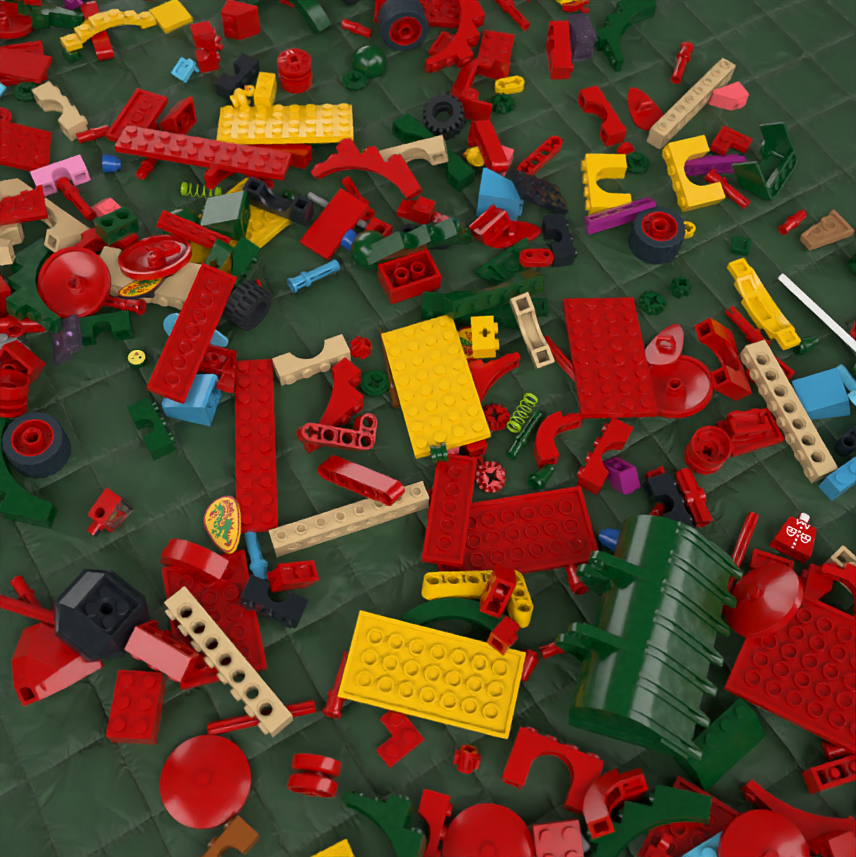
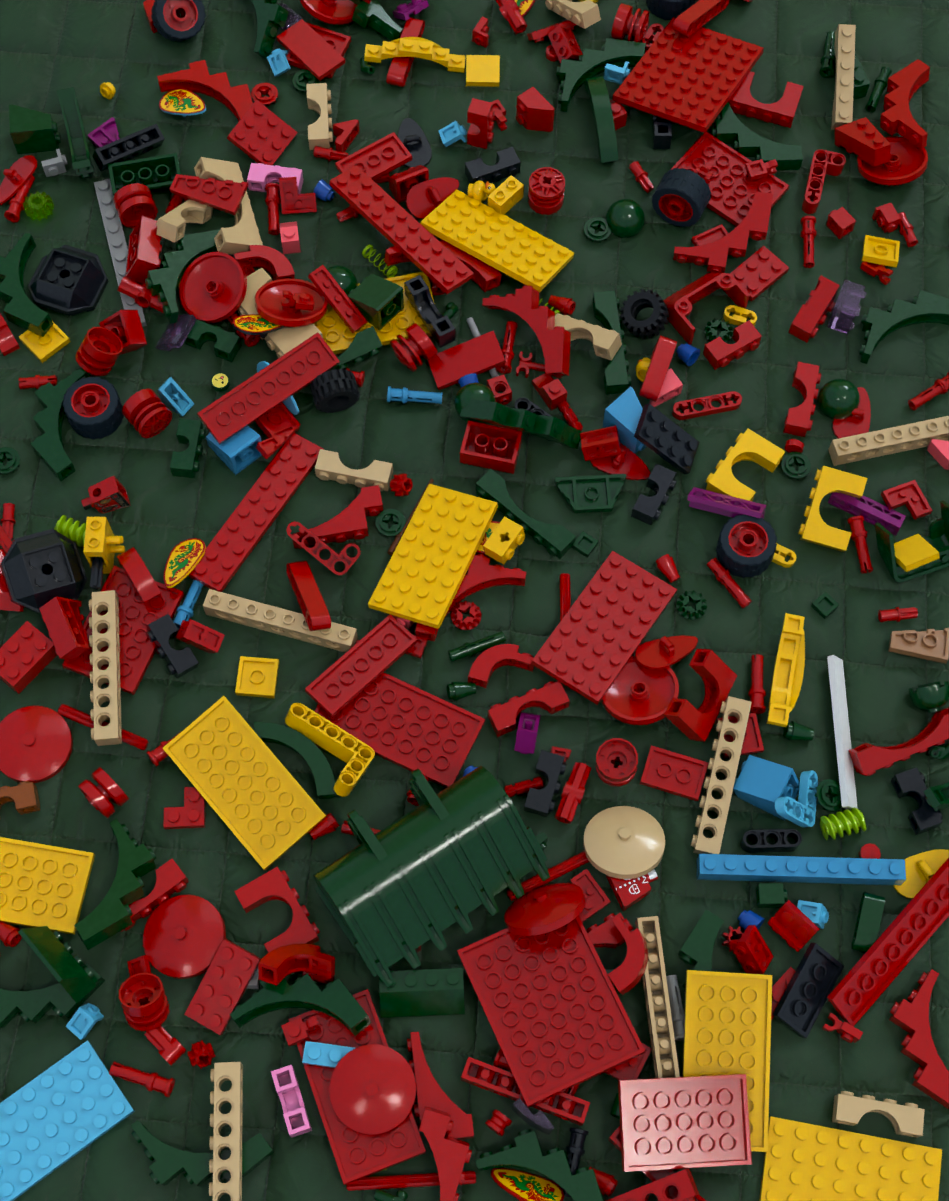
camera: 40 degrees right, 5 degrees up
dark green brick [94,206,139,246] -> none
dark green piece [205,238,234,270] -> none
dark green wheel [429,443,449,464] -> none
dark green arch [441,269,544,319] -> none
red gear [453,745,481,774] -> none
red gear [476,461,507,493] -> none
red brick [480,564,516,618] -> none
red brick [487,616,520,656] -> none
lime piece [506,393,538,433] -> none
tan arch [509,292,555,370] -> none
red plate [518,249,554,268] -> none
dark green gear [669,276,692,299] -> none
red hinge [724,408,772,442] -> none
none -> lime piece [54,515,86,547]
none -> yellow piece [83,517,125,589]
none -> red wheel [122,388,172,438]
none -> medium azure slope [158,377,195,416]
none -> yellow tile [235,656,279,698]
none -> red plate [279,177,317,214]
none -> red slope [333,119,360,152]
none -> red wheel [390,323,437,372]
none -> black shield [398,118,432,168]
none -> red shield [406,177,459,219]
none -> red bar [516,351,562,378]
none -> red cone [548,295,576,315]
none -> tan dish [583,806,665,879]
none -> red cone [655,554,680,583]
none -> blue hat [676,343,700,366]
none -> red arch [703,320,762,370]
none -> red pin [707,557,752,609]
none -> dark green piece [818,379,860,419]
none -> yellow tile [894,534,940,572]

